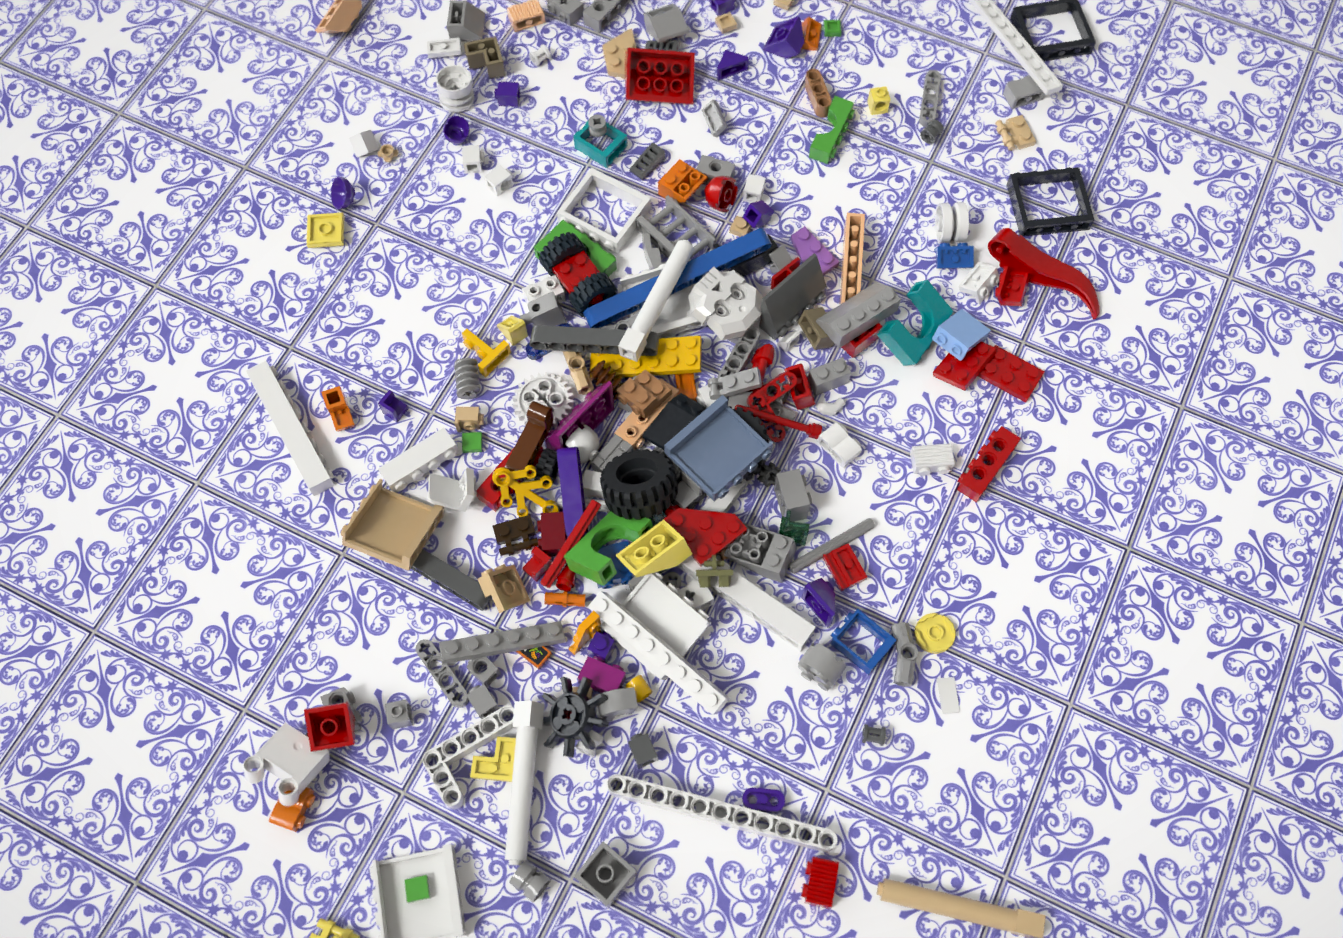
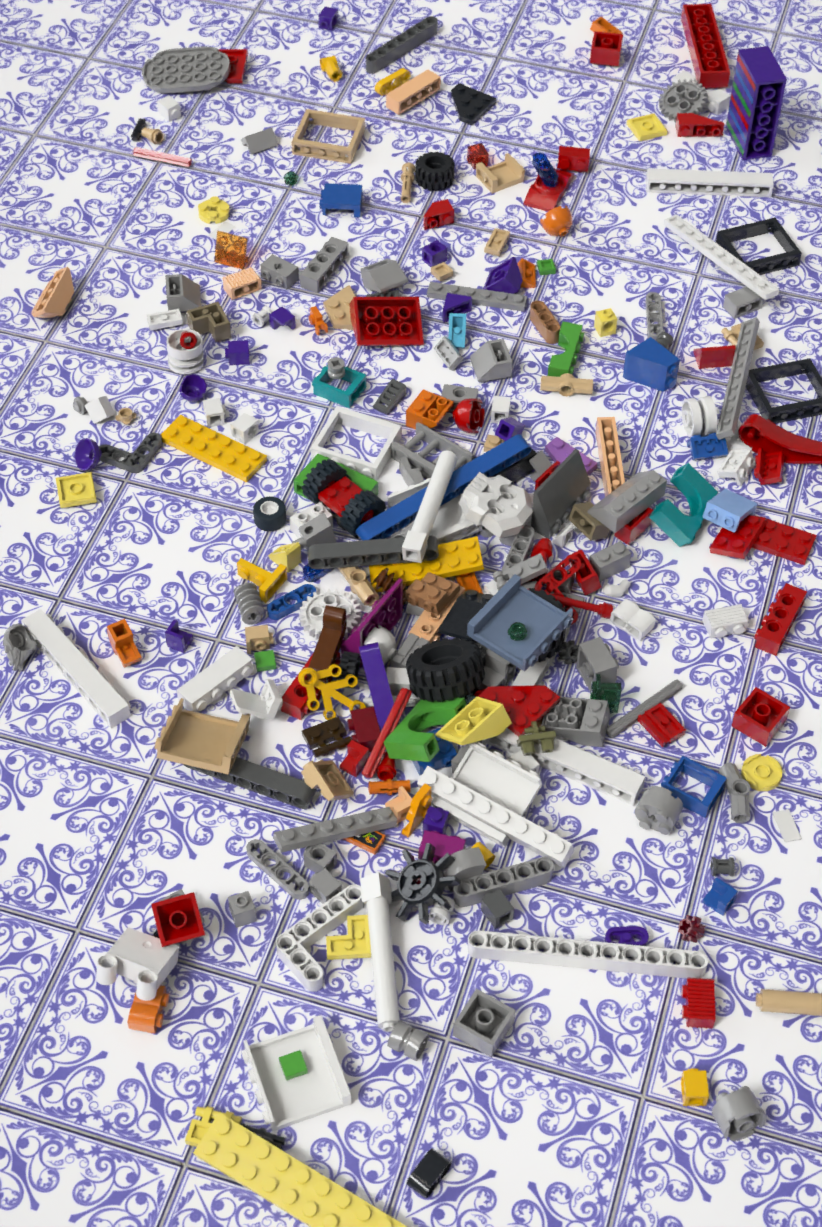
camera: 10 degrees left, 15 degrees down
dark purple slope [802,578,835,628] -> none
none -> light grey hair [3,623,37,671]
none -> light grey plate [73,397,88,414]
none -> dark grey beam [99,432,162,473]
none -> yellow plate [161,415,267,483]
none -> red cone [180,331,197,349]
none -> black wheel [253,496,287,531]
none -> blue beam [267,584,316,620]
none -> dark purple panel [269,306,296,330]
none -> orange plate [308,306,328,335]
none -> light nougat panel [385,786,412,824]
none -> light grey plate [427,282,527,312]
none -> medium azure slope [448,313,466,349]
none -> light grey beam [453,857,554,907]
none -> light grey slope [470,339,512,382]
none -> clear green plate [507,622,527,641]
none -> tan piece [540,373,593,397]
none -> blue slope [623,337,680,392]
none -> dark red gear [678,915,706,943]
none -> red slope [693,345,735,369]
none -> blue panel [702,877,738,916]
none -> light grey plate [716,317,760,440]
none -> red brick [731,687,790,747]

